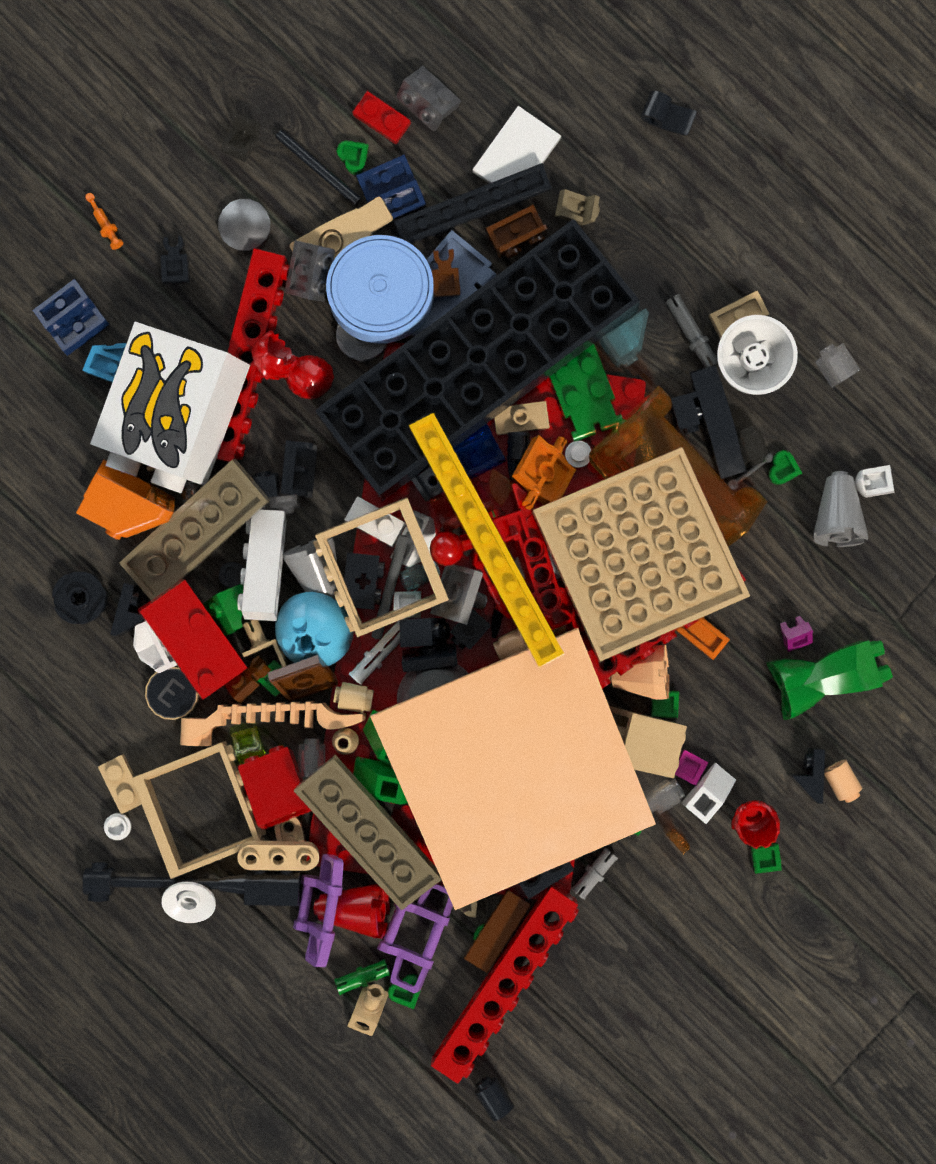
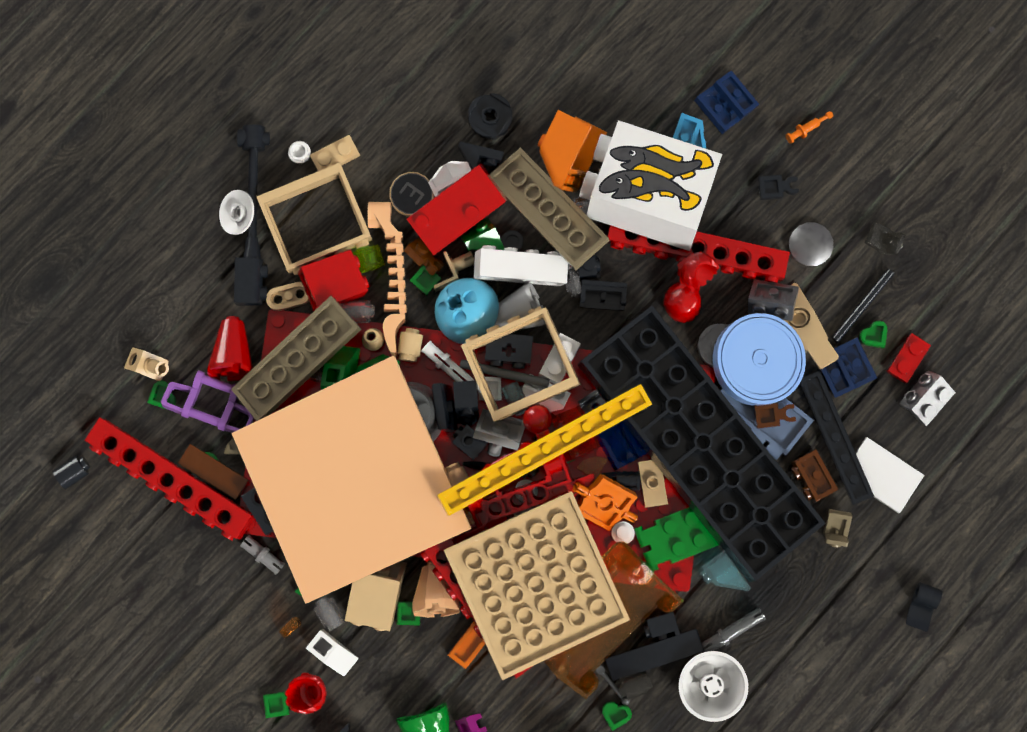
camera: 90 degrees right, 5 degrees down
tan plate [237,841,319,871] -> none
reddish brown plate [268,655,338,702] -> none
medium lavender bar [293,854,343,967] -> none
green pin [334,959,390,995] -> none
dark pink tile [675,749,708,786] -> none
tan plate [709,290,769,339] -> none

